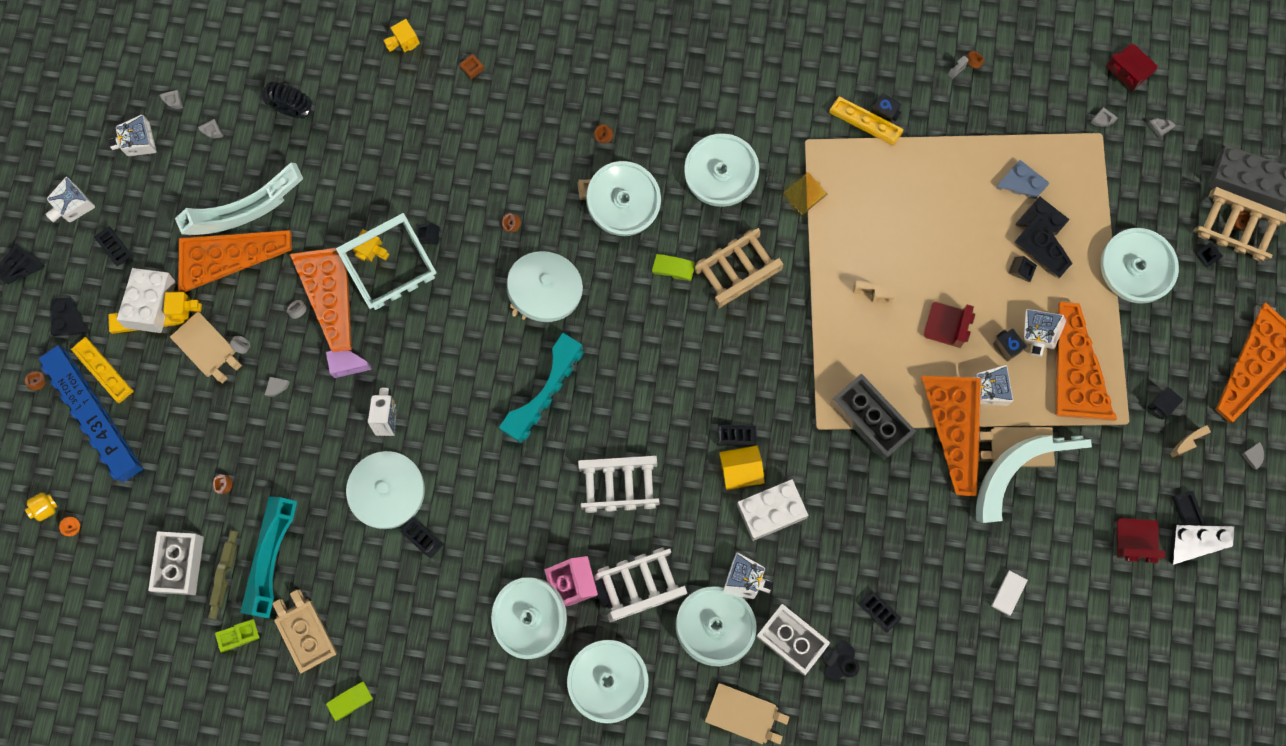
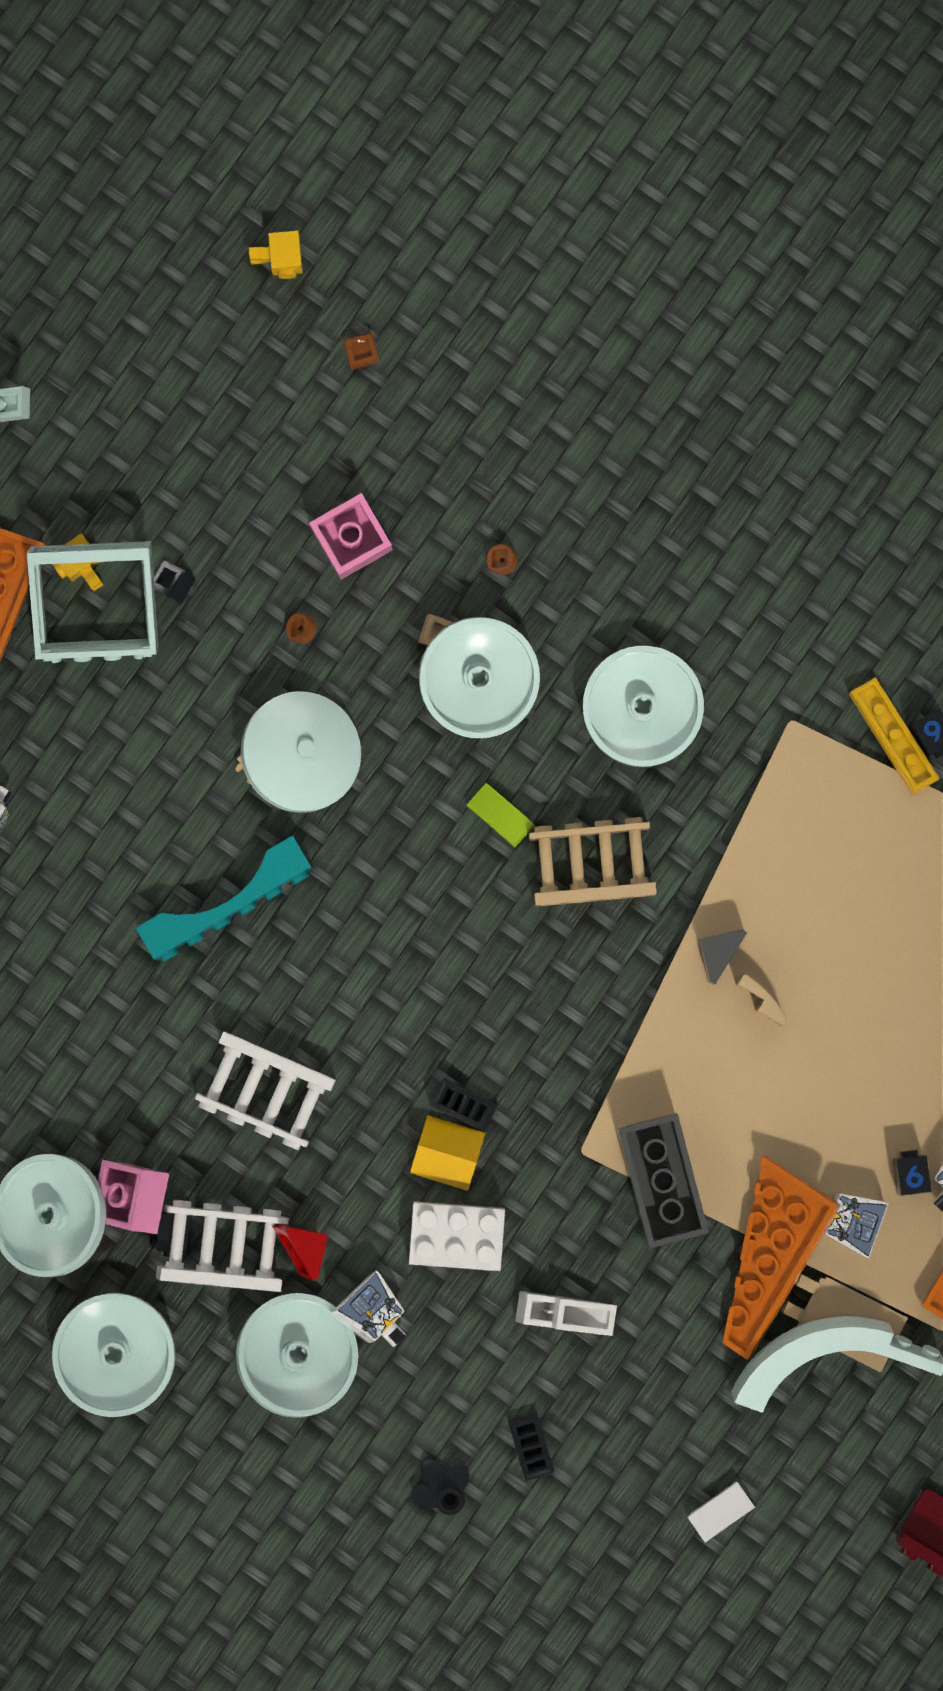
camera: 20 degrees right, 10 degrees up
black gear [262,82,312,119] -> none
tan tile [705,683,790,744] -> none
white brick [756,604,830,676] -> none
clear yellow piece [784,172,828,215] -> none
dark red bracket [923,302,976,348] -> none
none -> red slope [273,1224,328,1281]
none -> bright pink brick [309,493,392,580]
none -> white slope [515,1291,617,1336]
none -> dark grey slope [698,929,747,985]

